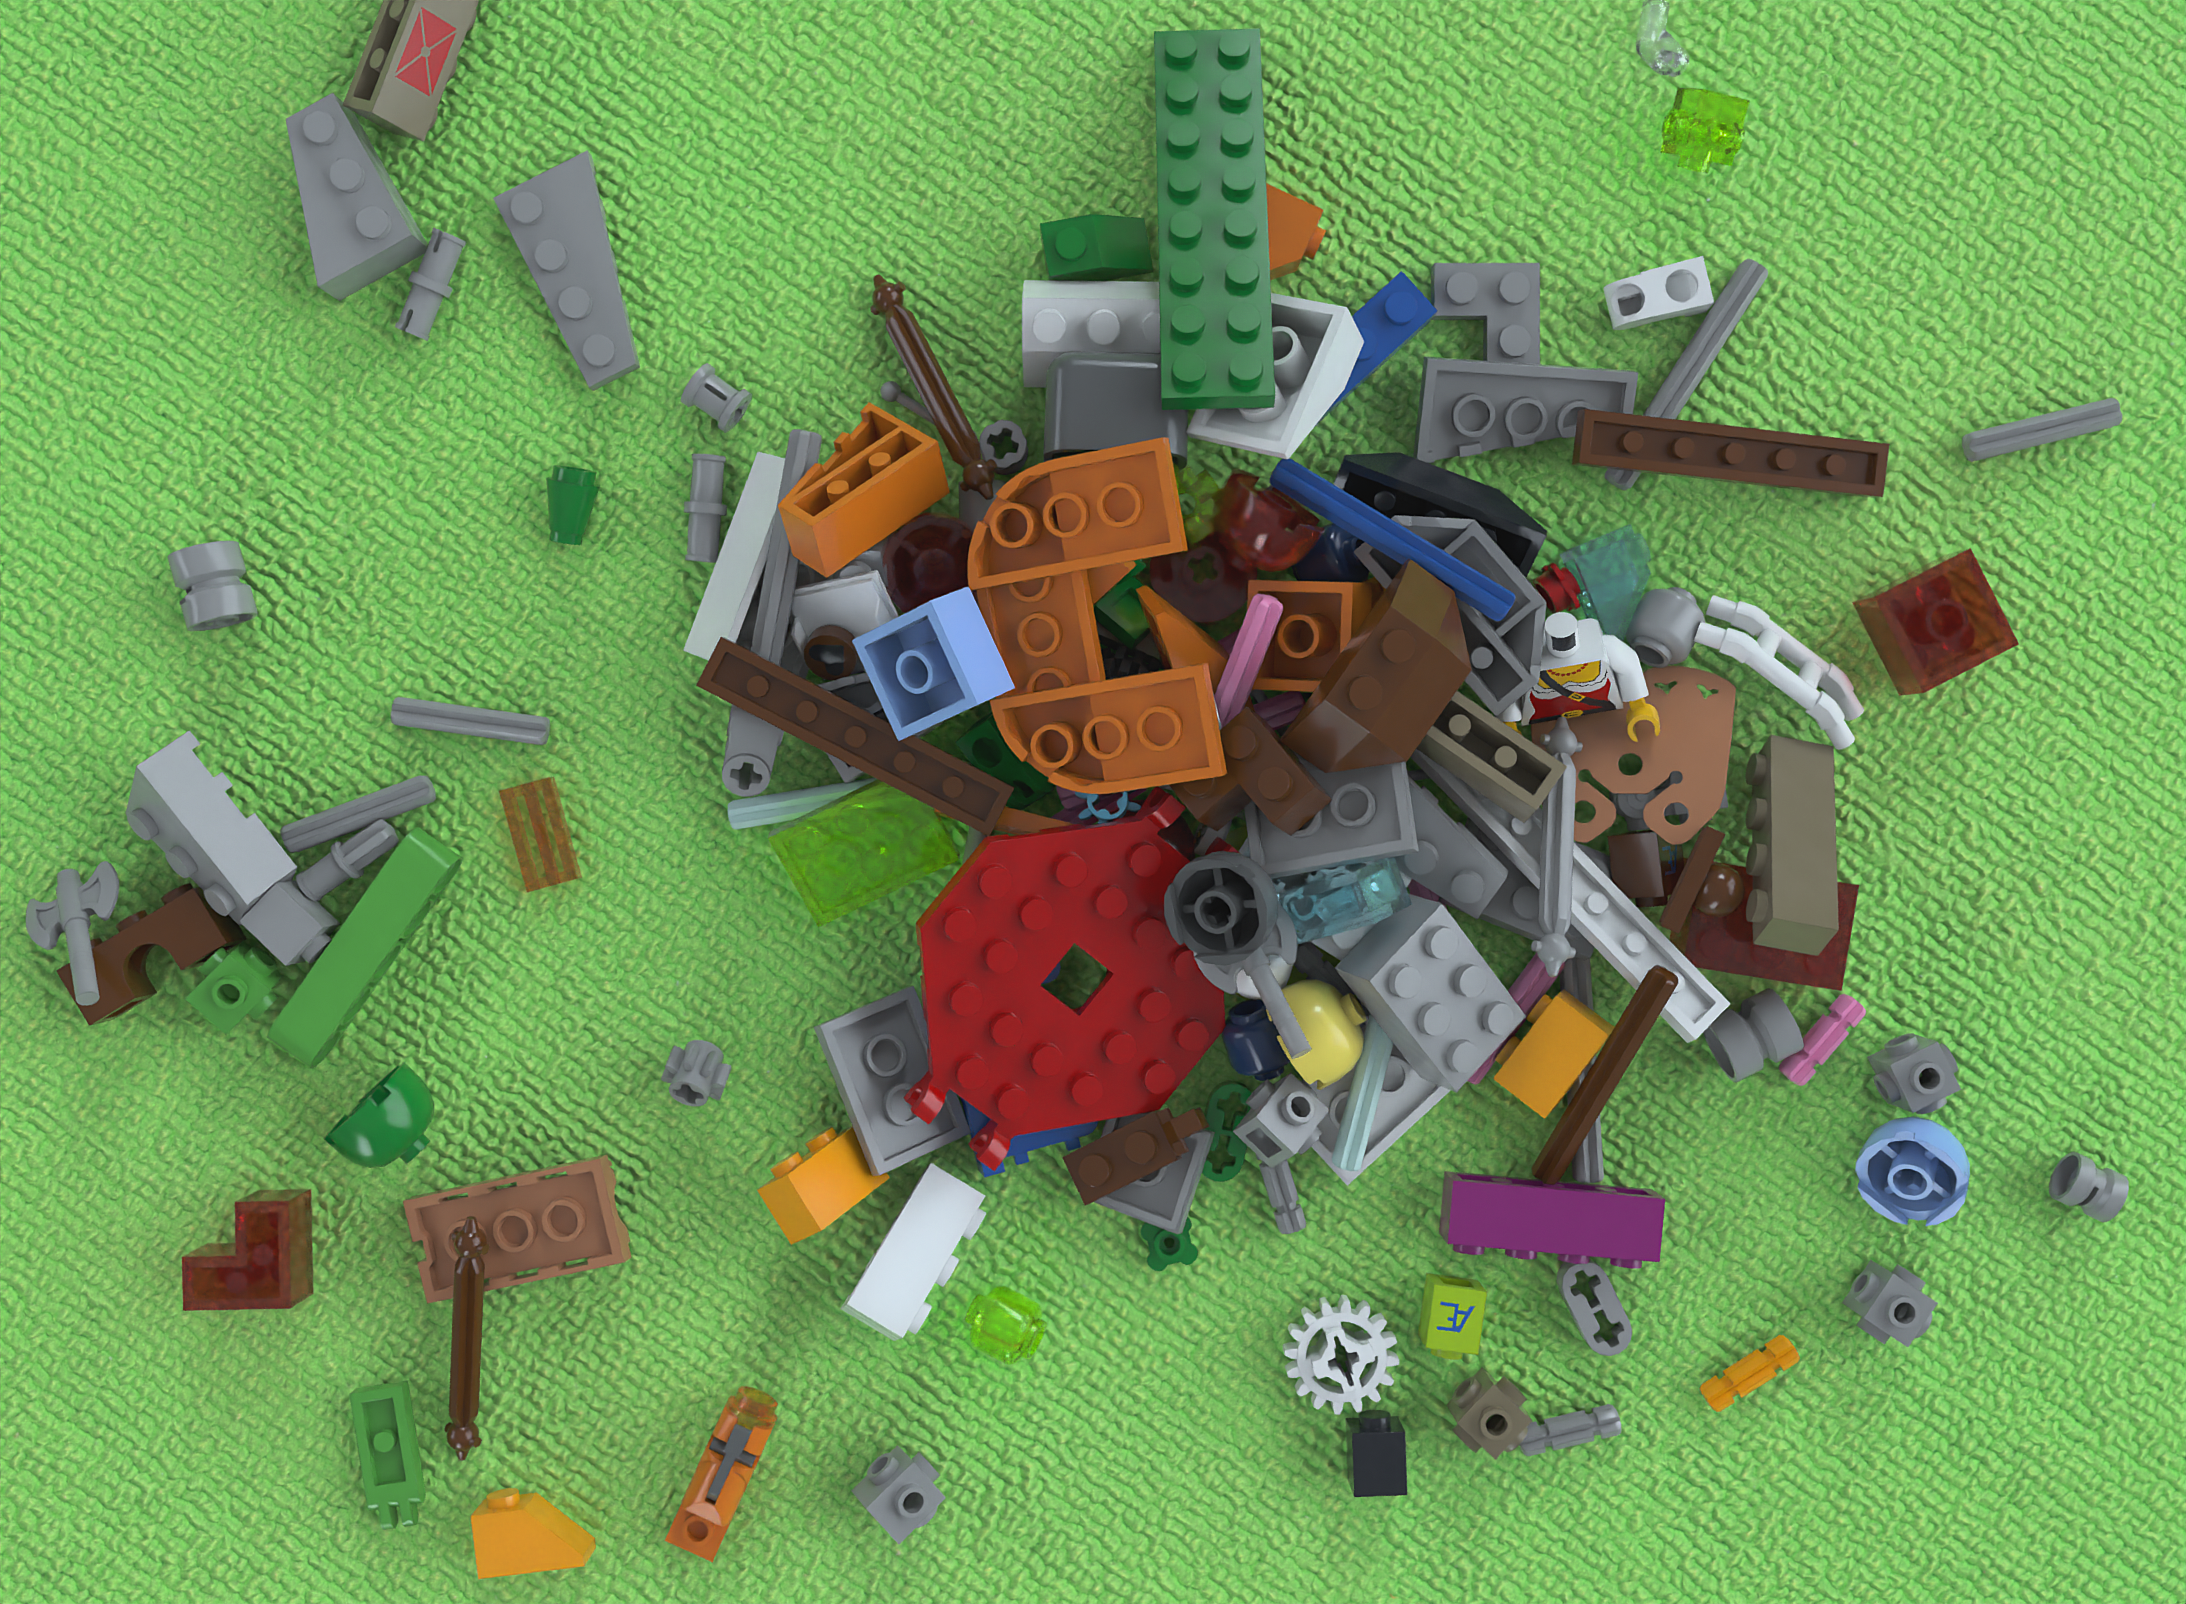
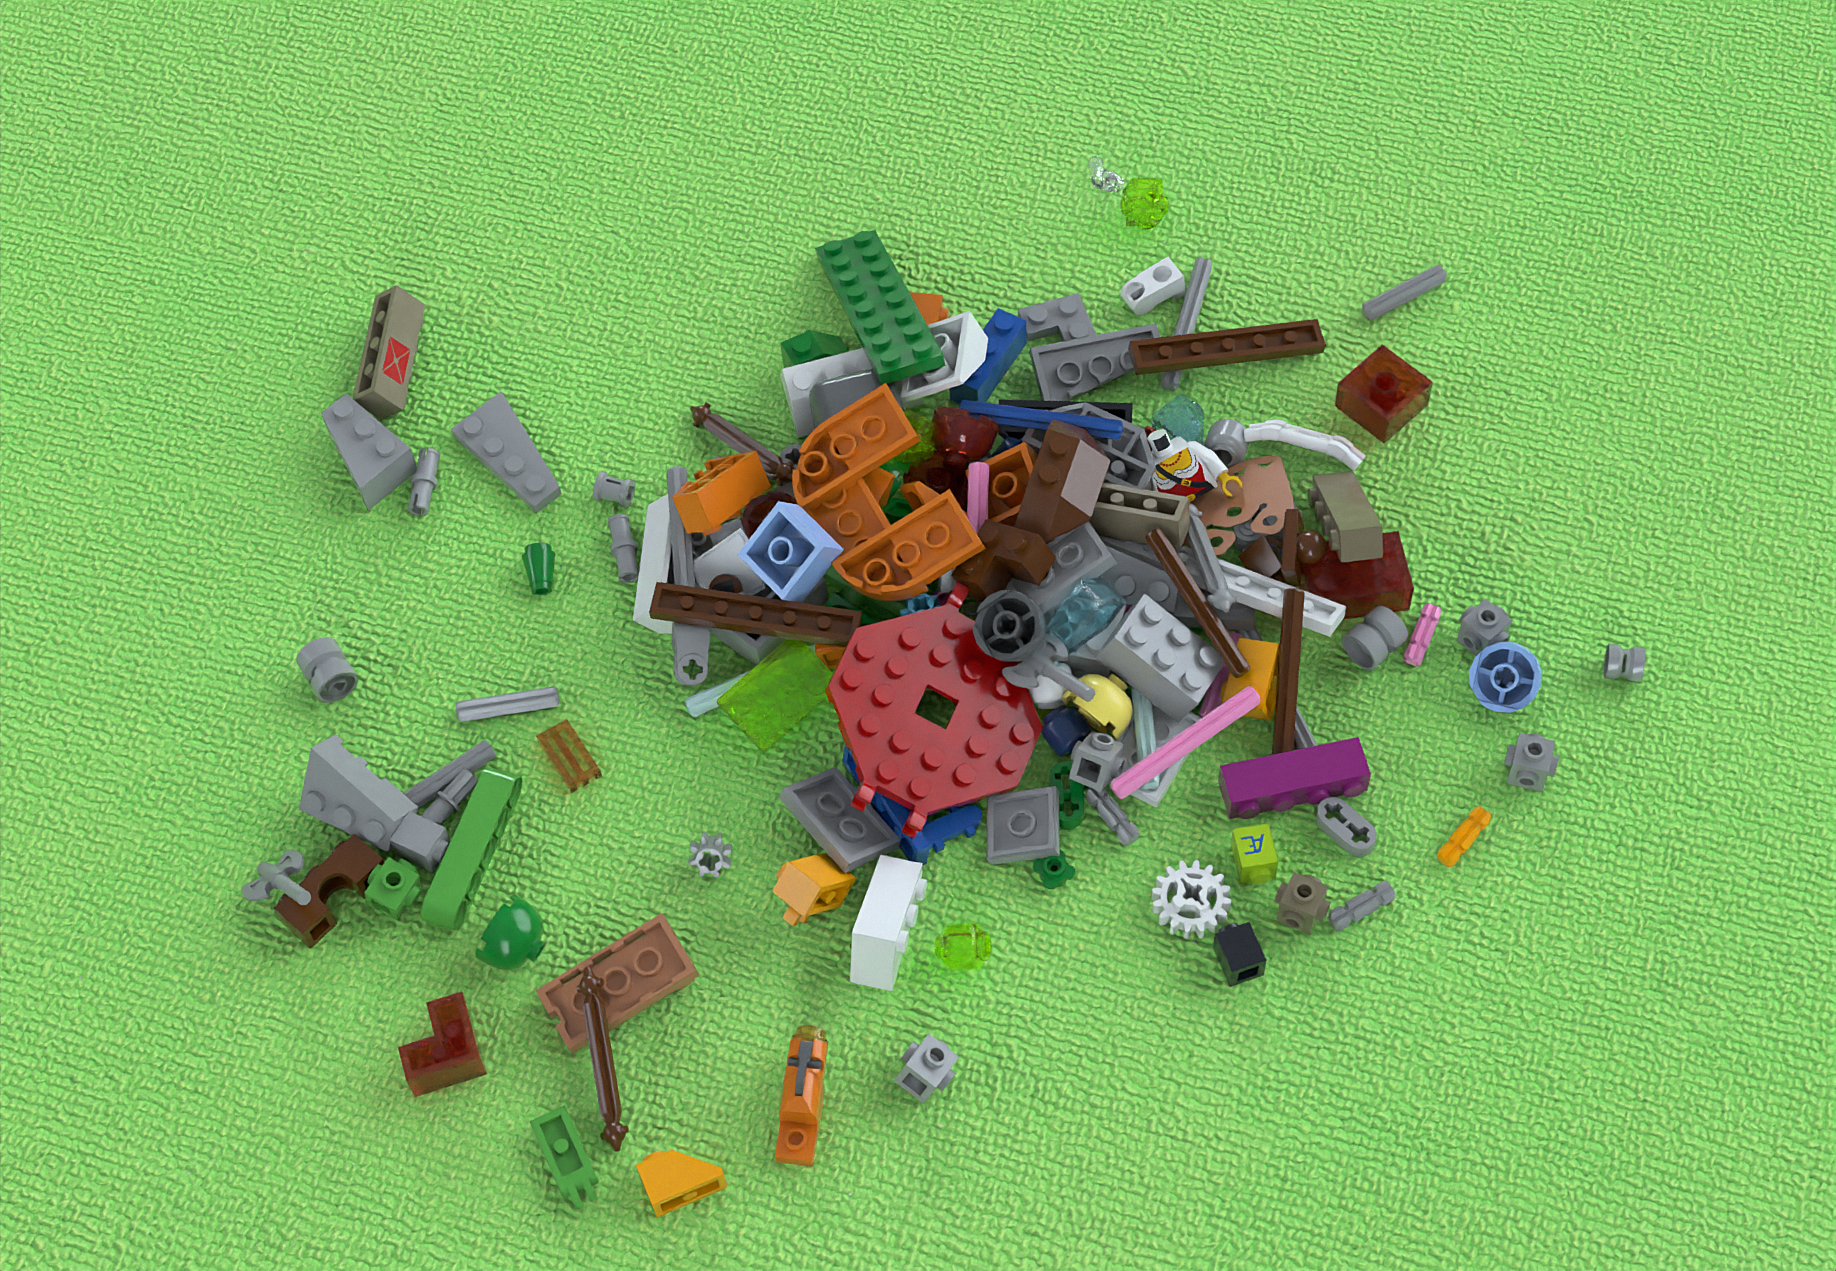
camera: 15 degrees left, 30 degrees down
reddish brown hinge [1062,1107,1210,1205] -> none
none -> bright pink axle [1110,686,1260,799]
none -> reddish brown axle [1145,528,1250,678]

